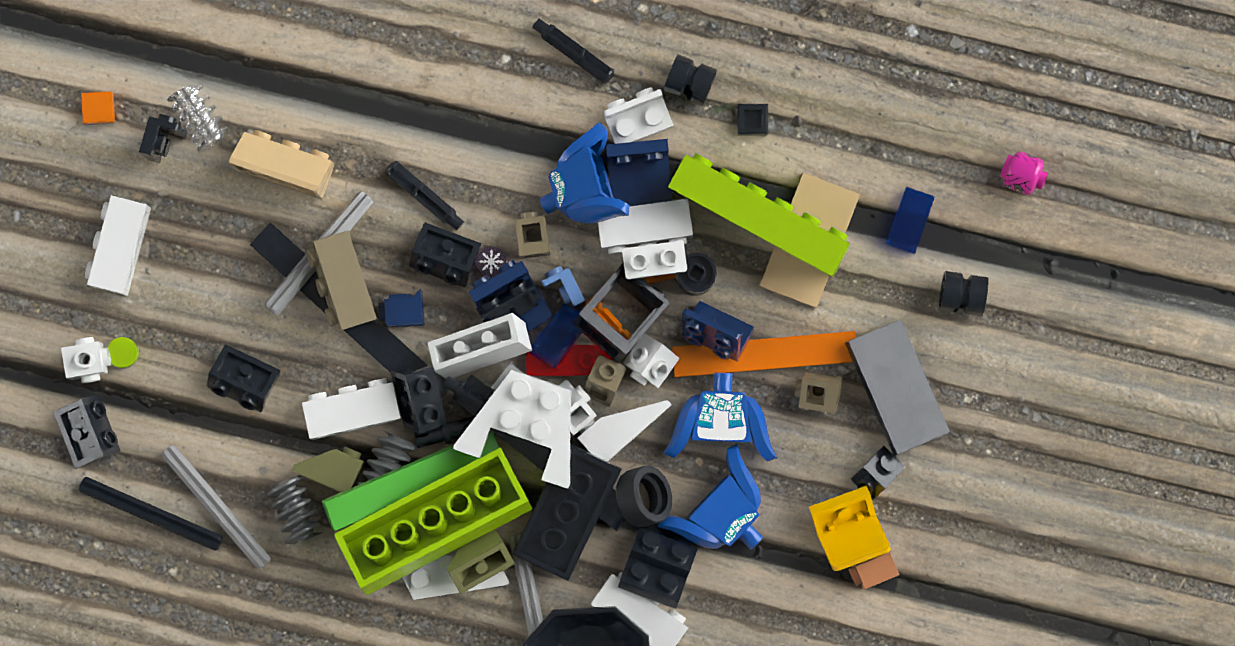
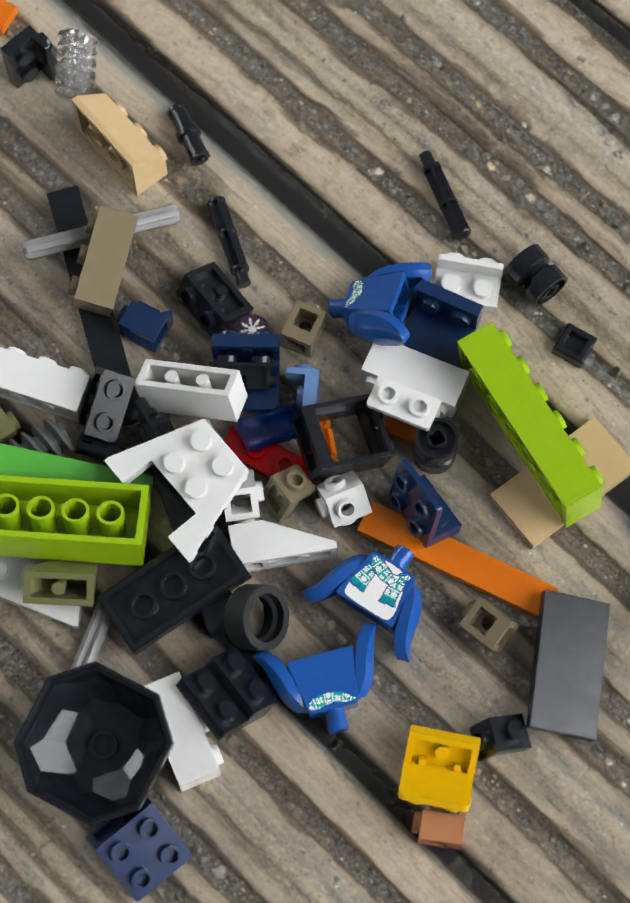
camera: 35 degrees right, 15 degrees down
none -> black pin [167,103,210,166]

